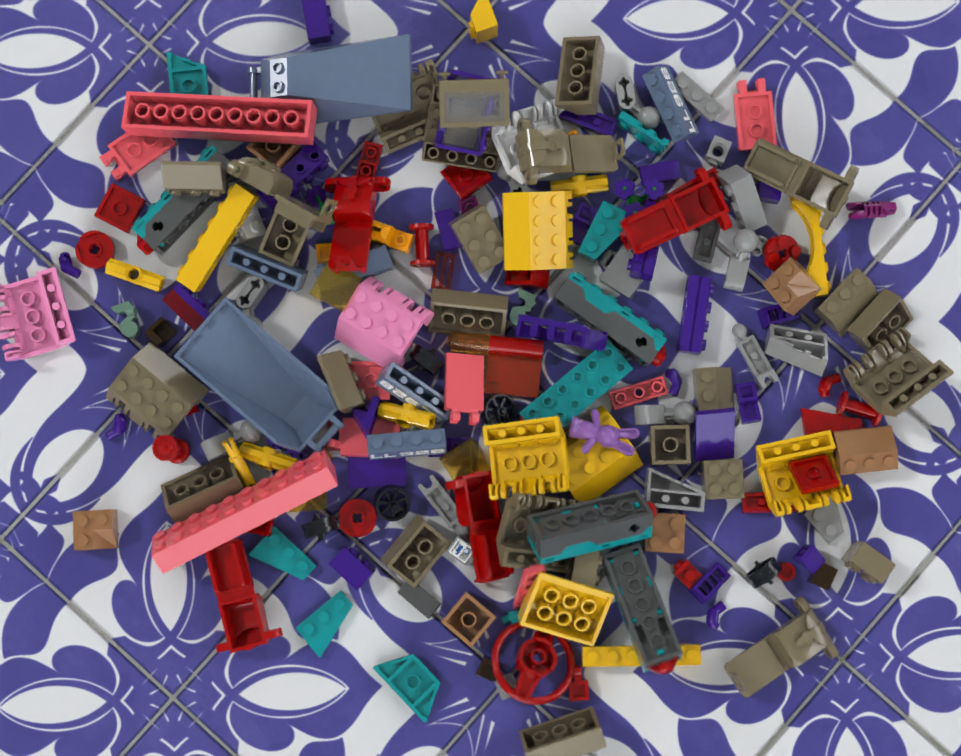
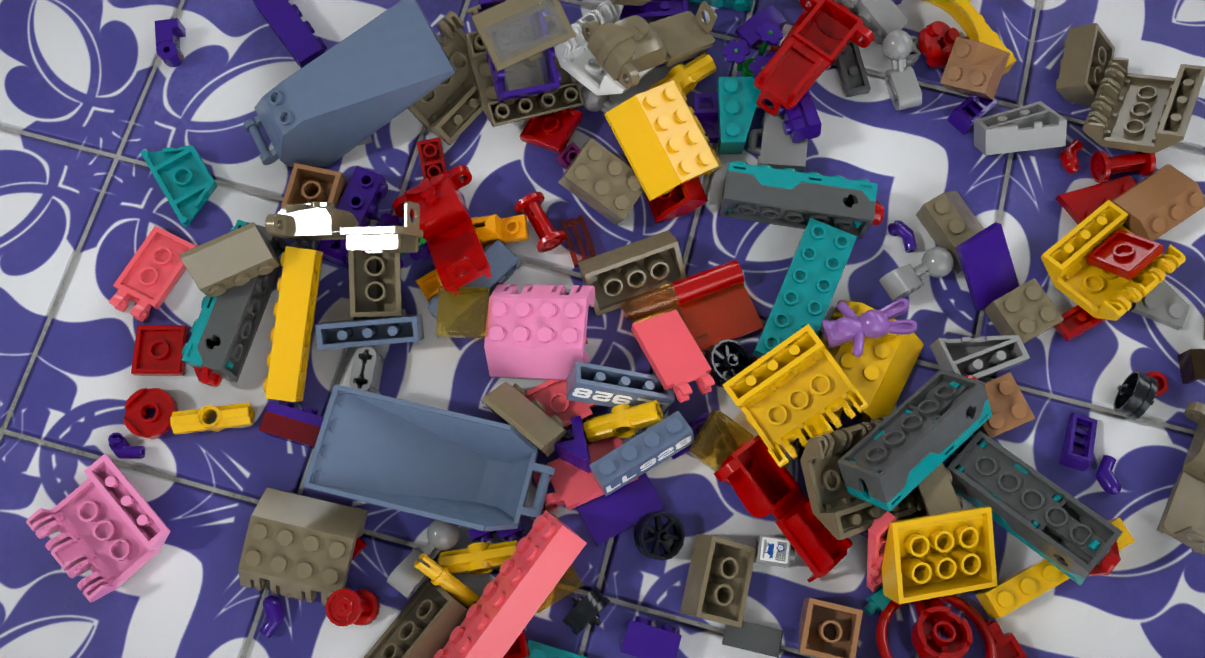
camera: 25 degrees left, 10 degrees down
sand green leg [111,301,141,339] -> none
coral brick [121,91,318,145] -> none
dark brown panel [144,317,177,348] -> none
white bracket [235,204,266,244] -> none
red plate [338,499,377,537] -> none
black wheel [408,344,444,377] -> none
light grey plate [418,474,470,538] -> none
dark purple slope [434,208,461,252] -> none
sand green leg [509,288,536,327] -> none
dark purple window [515,314,608,351] -> none
coral tile [608,375,669,411] -> none
dark tan brick [648,425,691,465] -> none
red bracket [672,559,703,589] -> none
dark purple brick [676,275,714,355] -> none
light grey plate [732,323,779,390] -> none
dark purple slope [735,381,762,425] -> none
dark purple slope [792,544,825,574] -> none
dark tan slope [813,267,879,337] -> none

